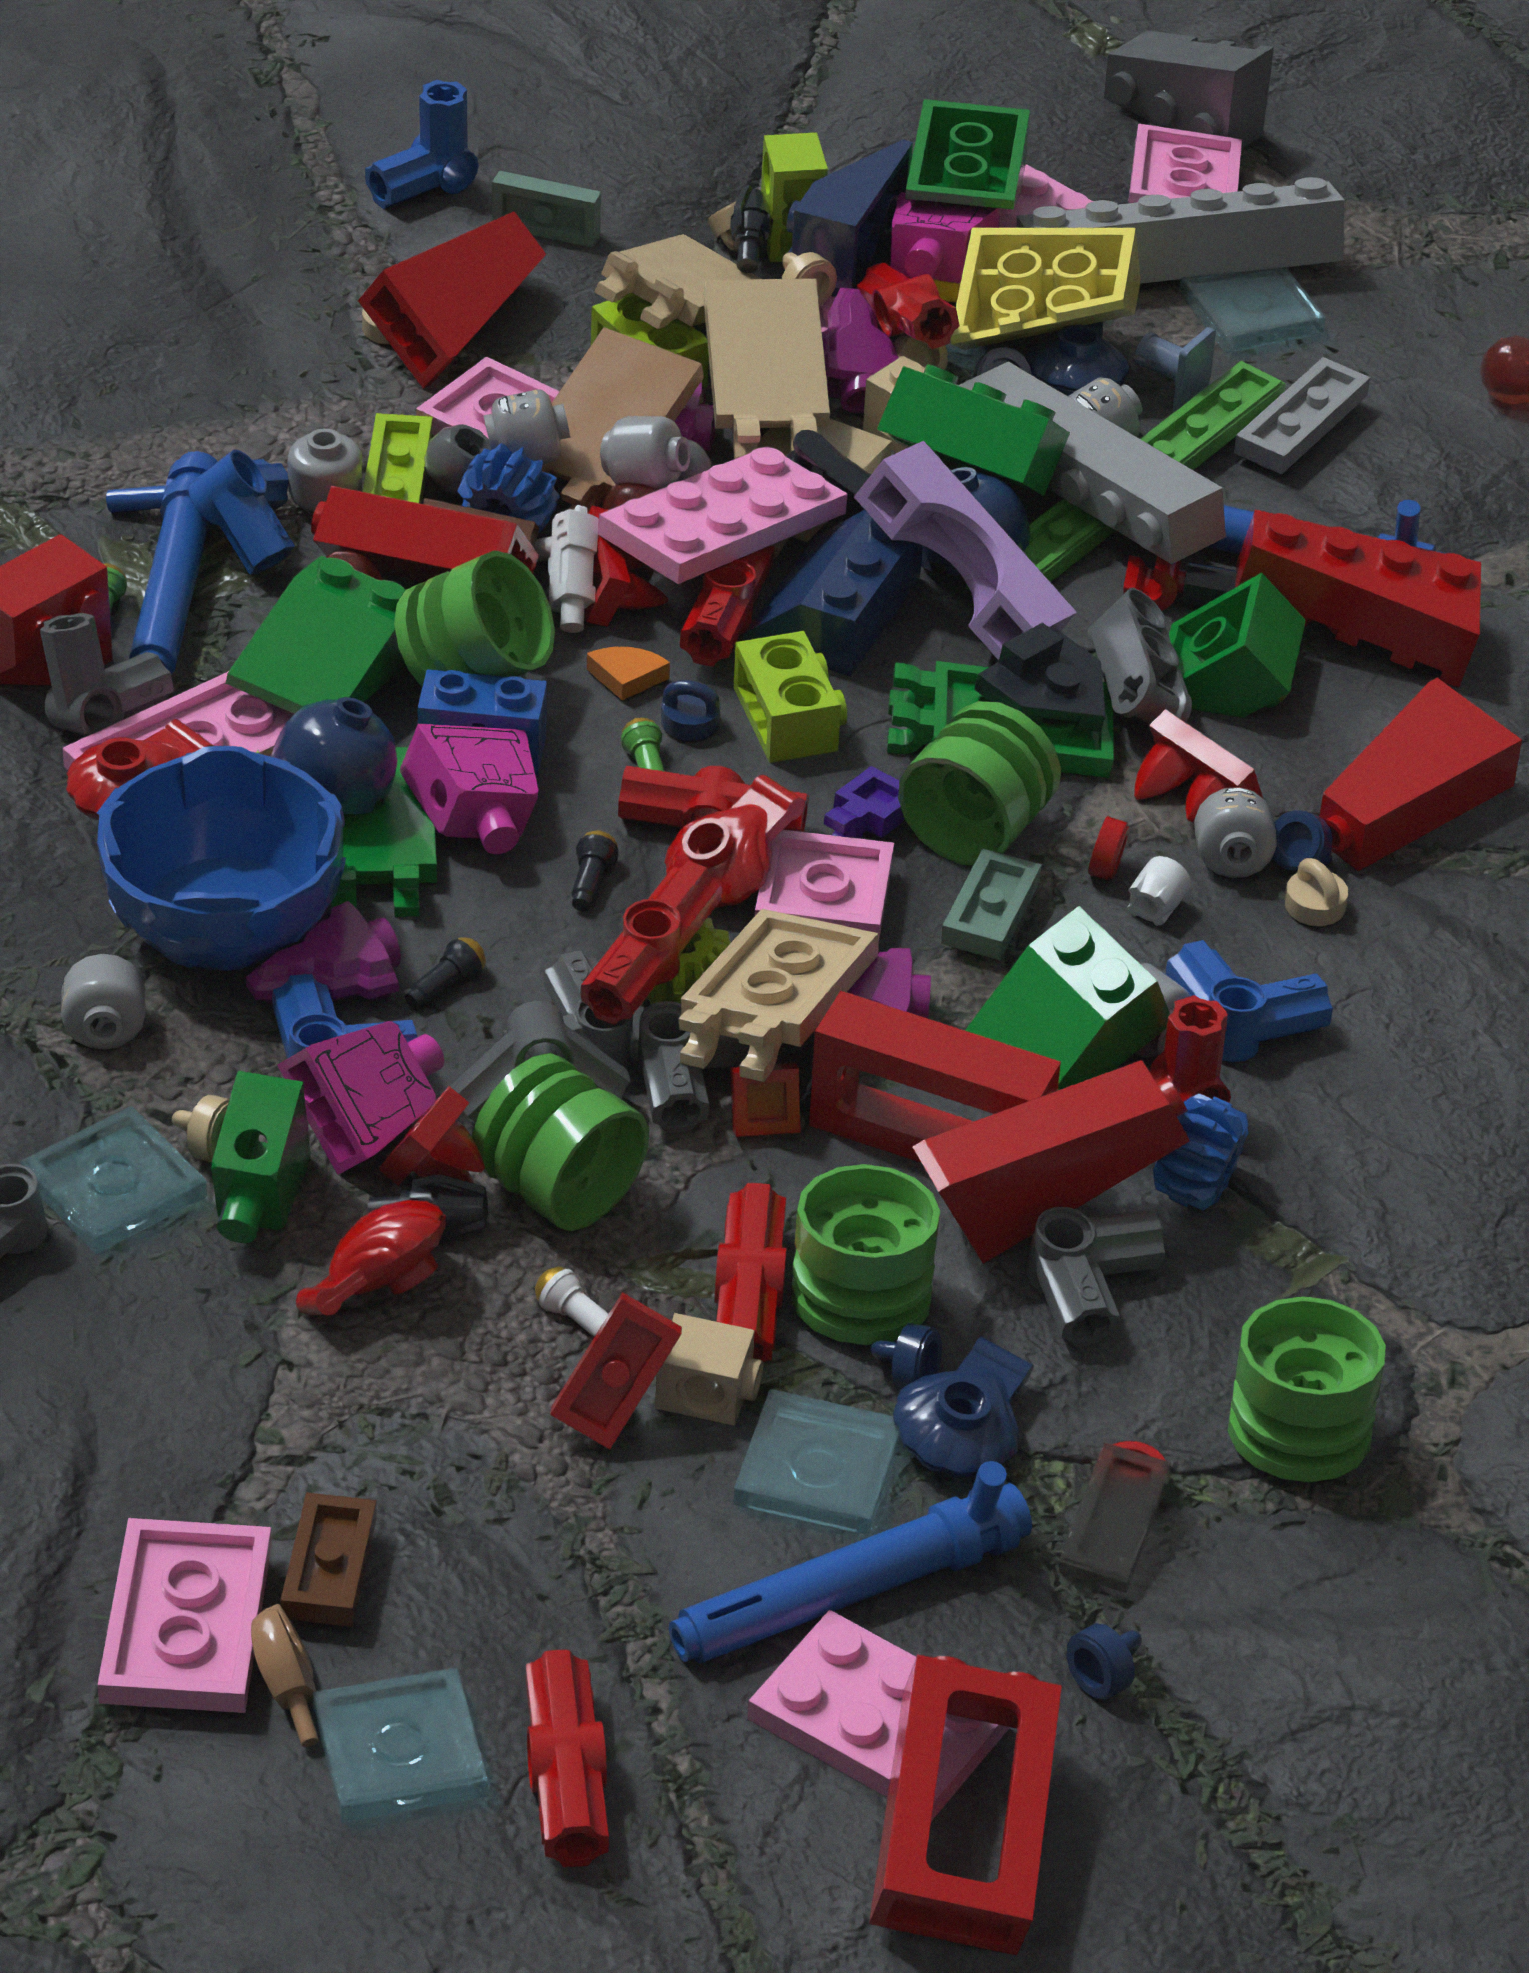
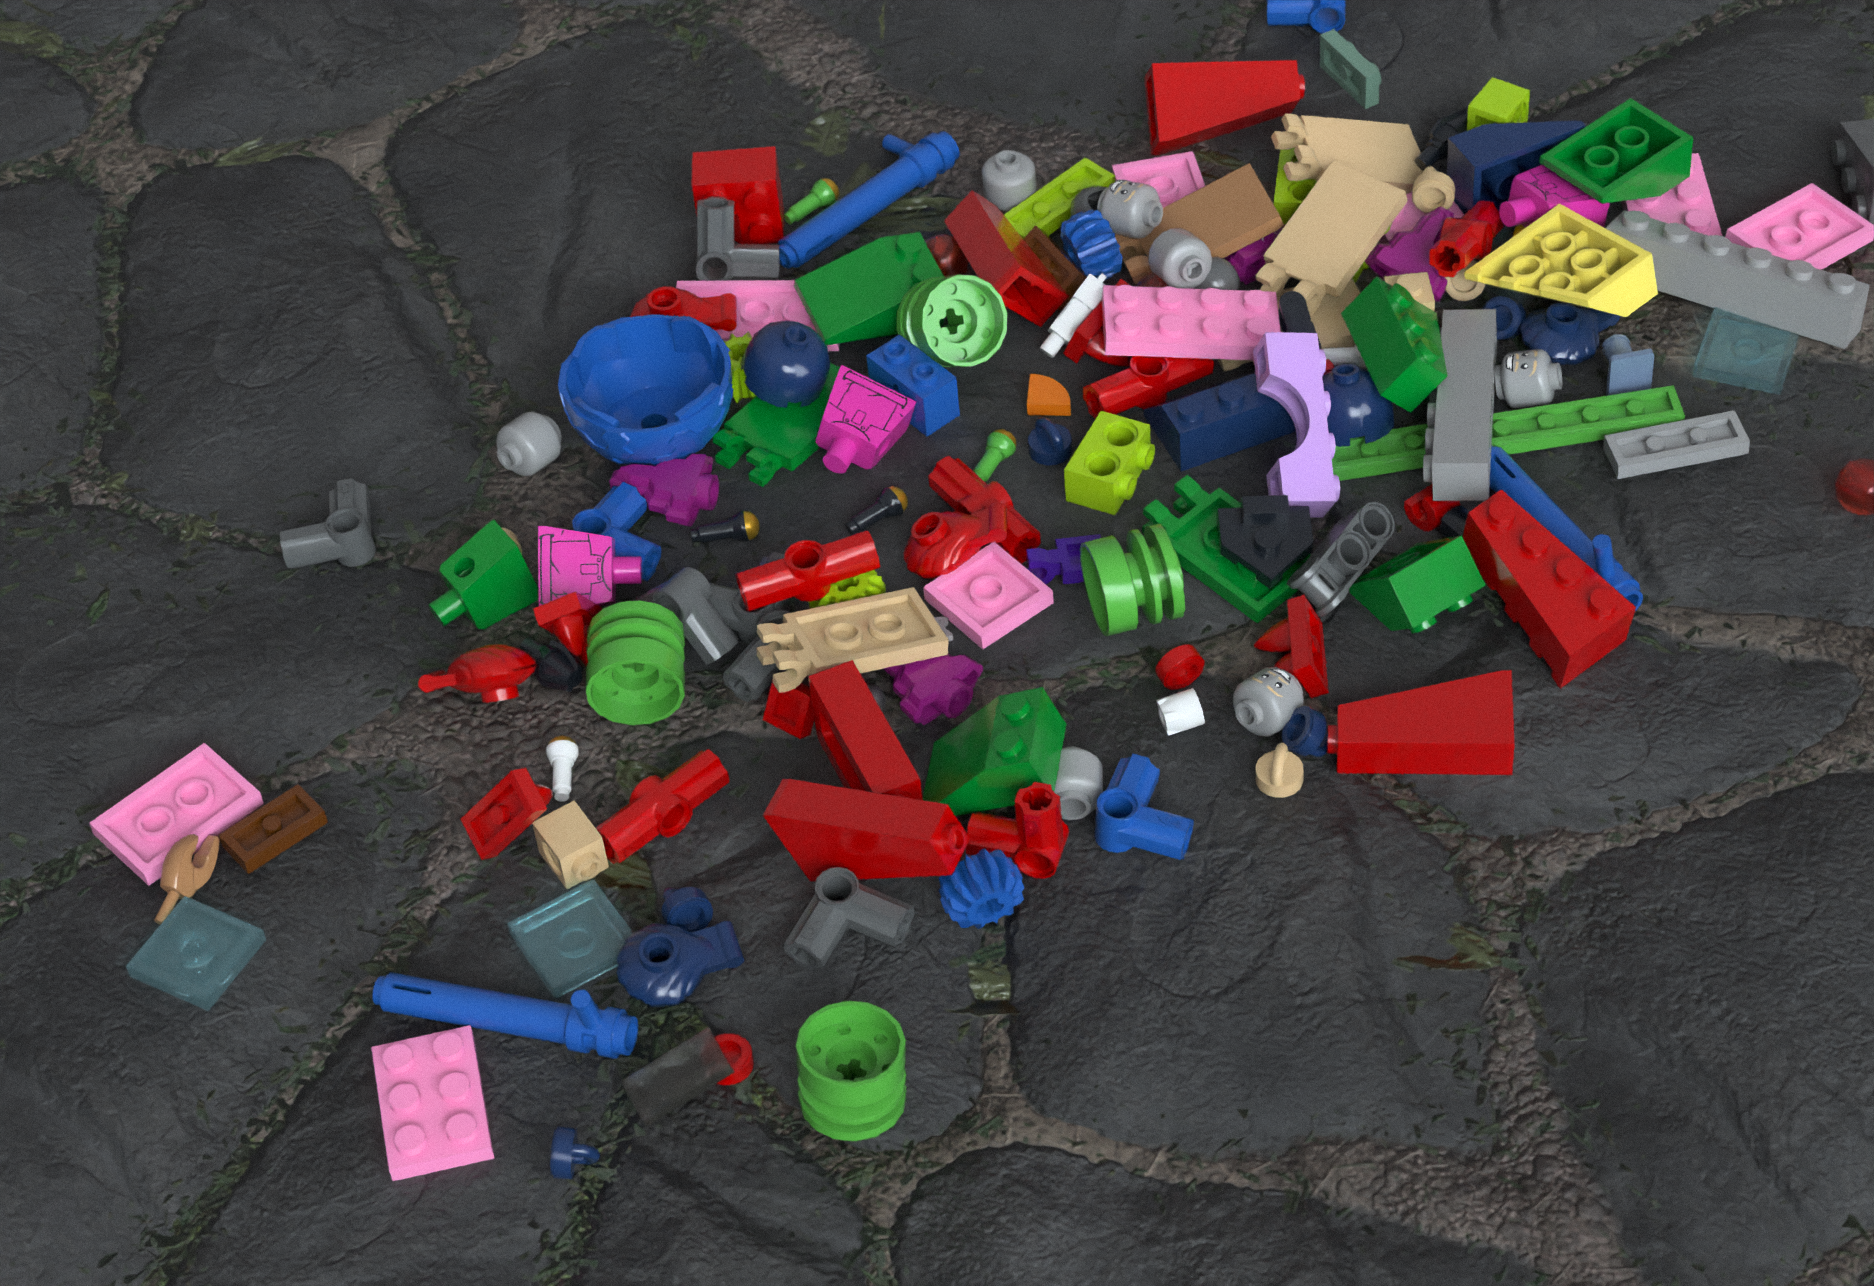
camera: 50 degrees right, 5 degrees up
clear light blue tile [20,1106,207,1254] -> none
blue piece [188,449,295,575] -> none
red piece [526,1650,609,1867] -> none
bright green wheel [791,1164,940,1345] -> none
red piece [869,1654,1062,1956] -> none
sand green plate [941,849,1041,960] -> none

